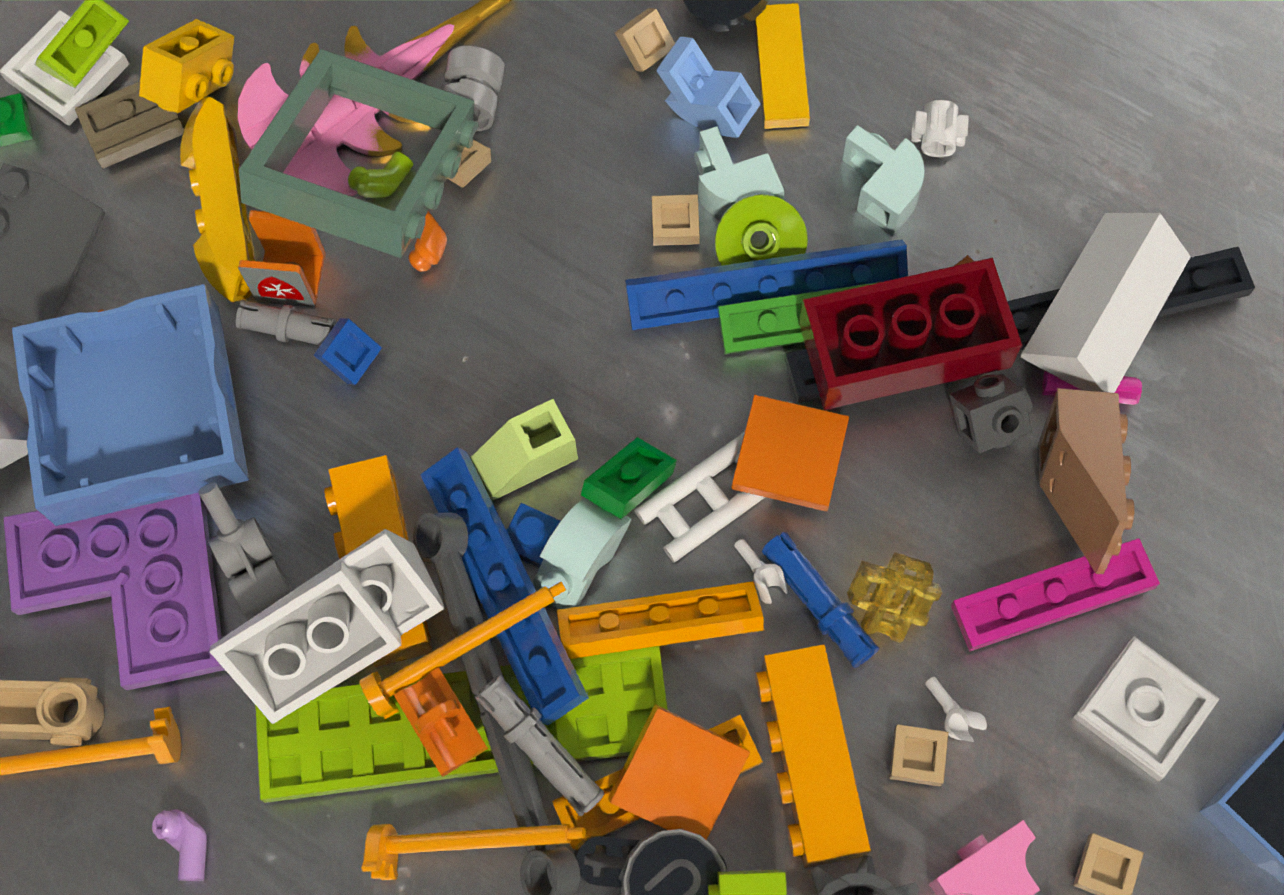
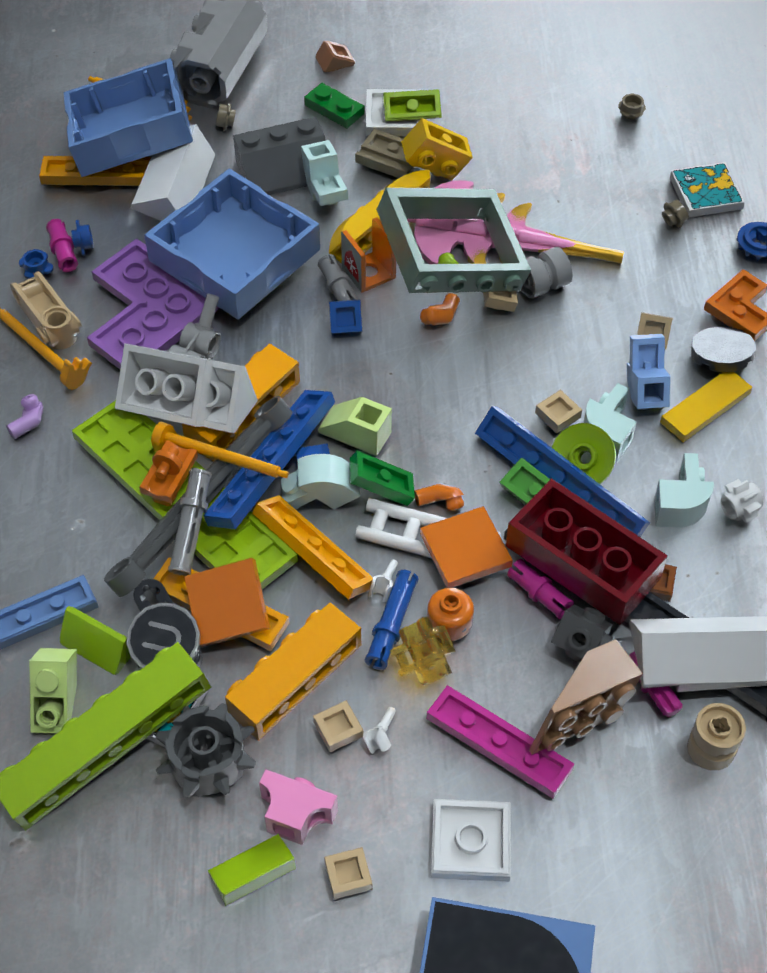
camera: 50 degrees right, 15 degrees down
light orange piece [362,824,586,880] -> none
none -> light aqua brick [301,140,349,206]
none -> orange arm [414,484,464,510]
none -> orange head [427,588,474,641]
none -> dark pink pin [507,559,574,619]
none -> tan wheel [687,703,746,771]

